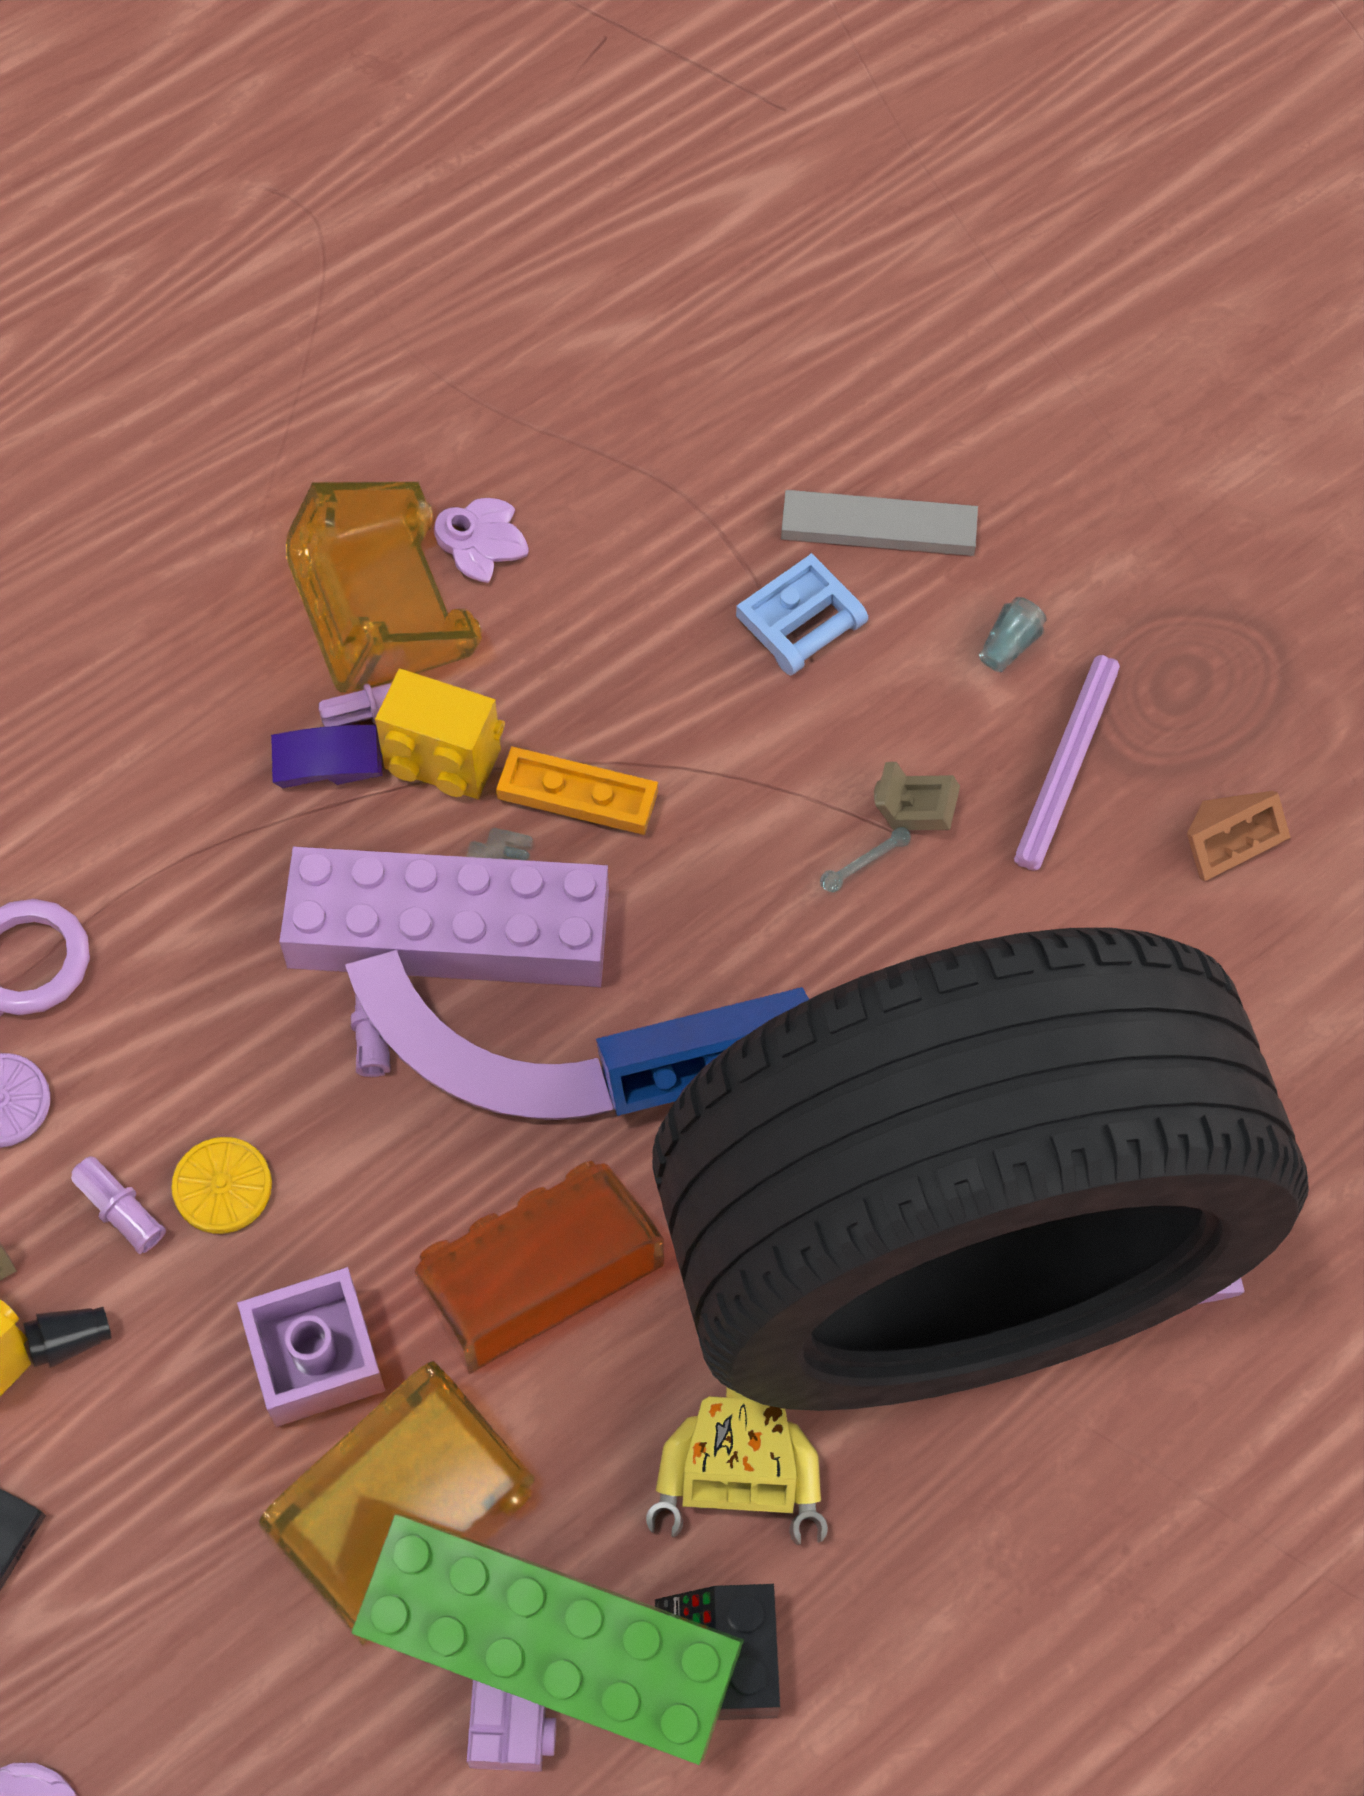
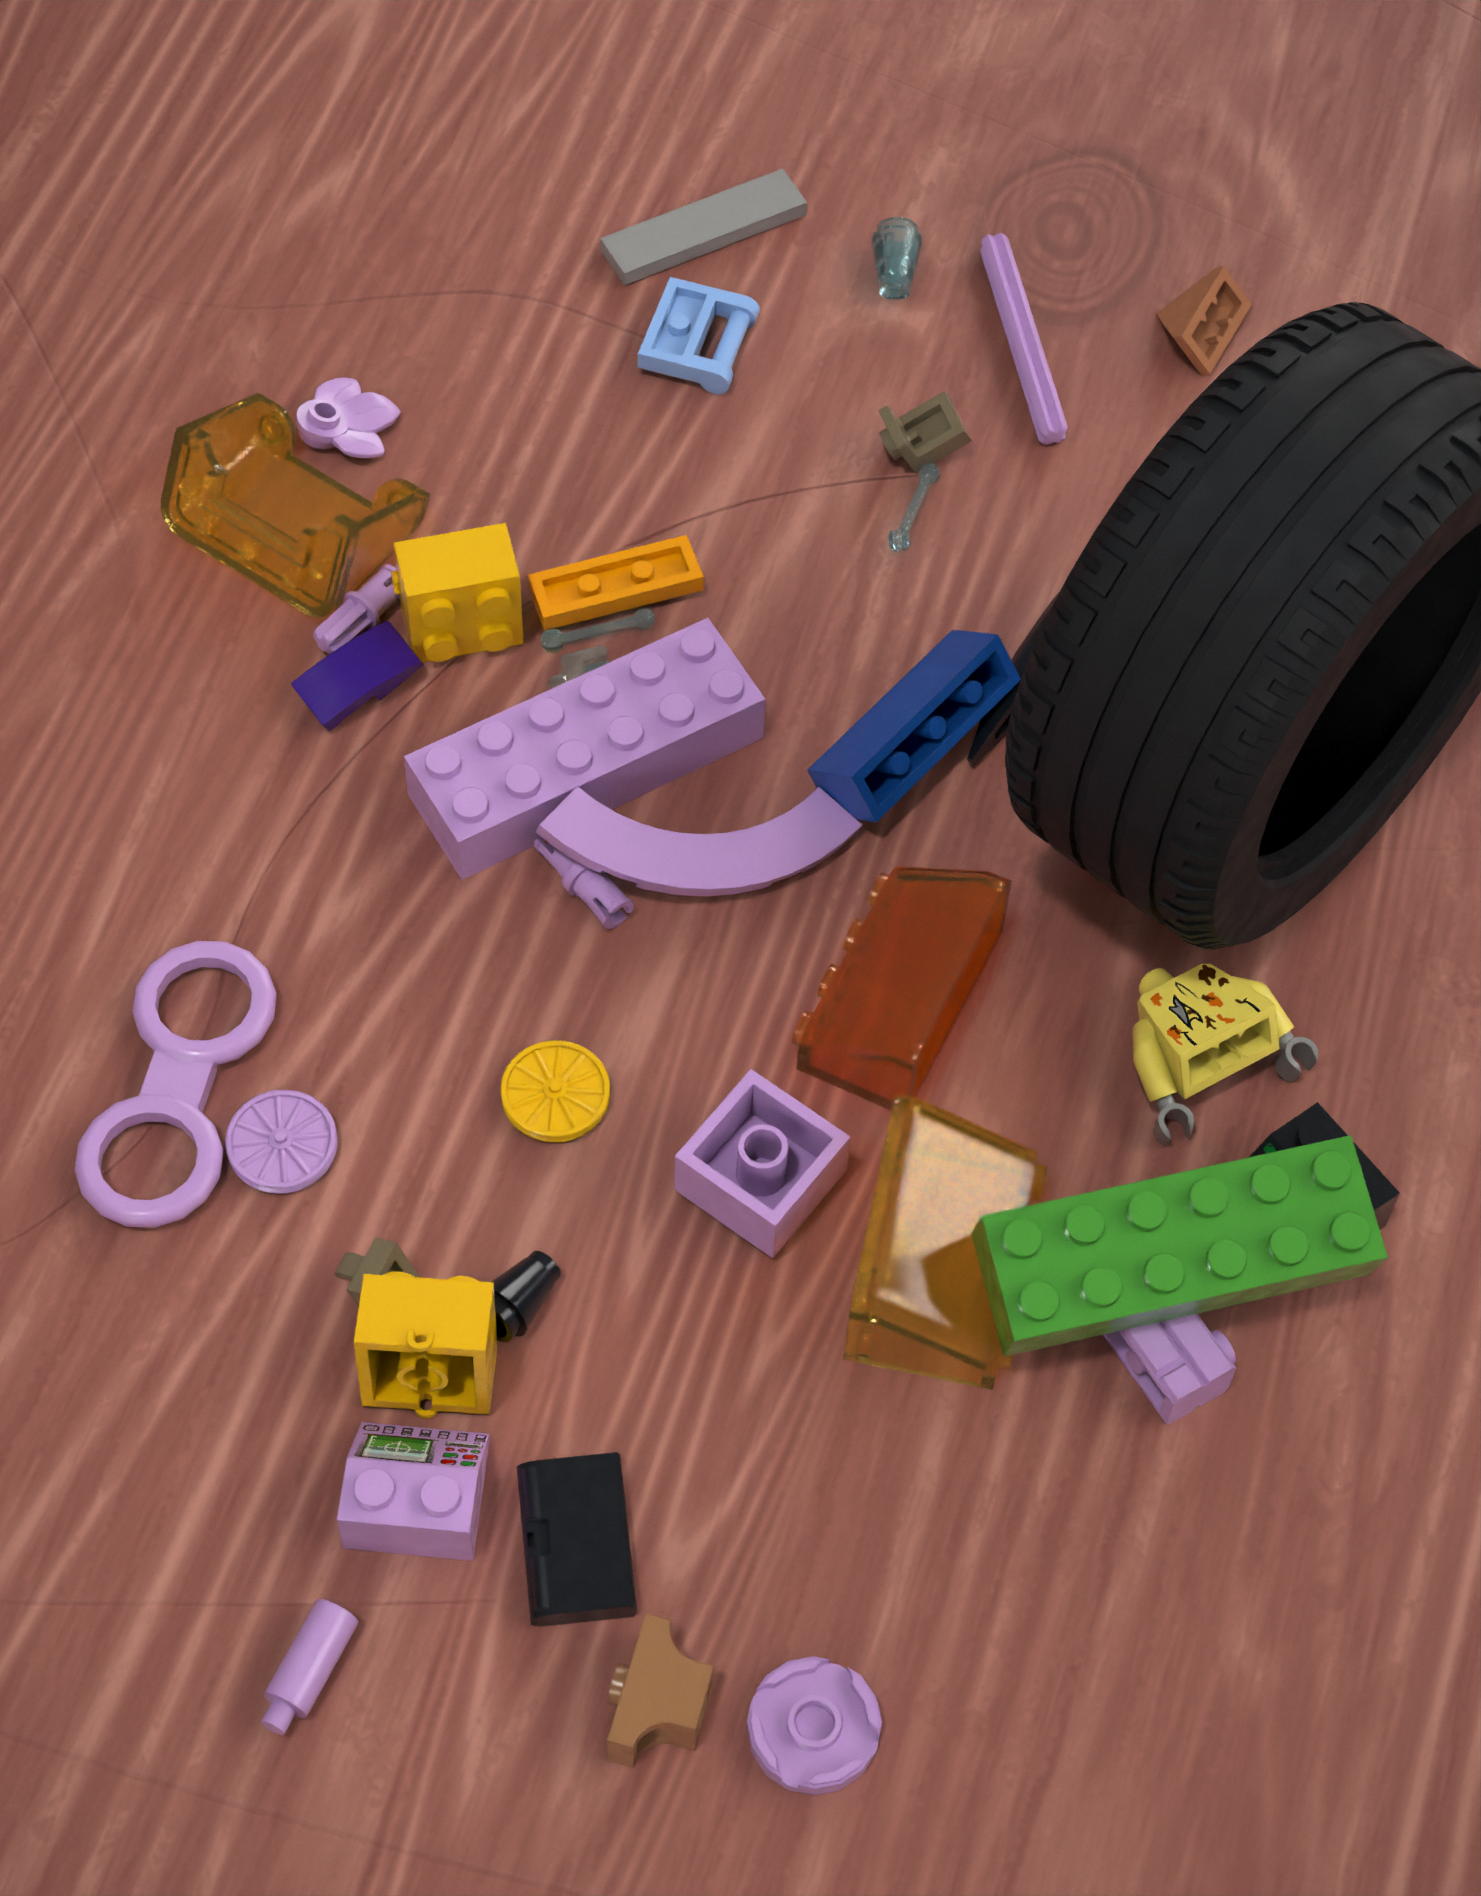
camera: 35 degrees left, 5 degrees down
lavender axle [71,1156,166,1254] -> none
none -> clear light blue hinge [541,608,655,654]

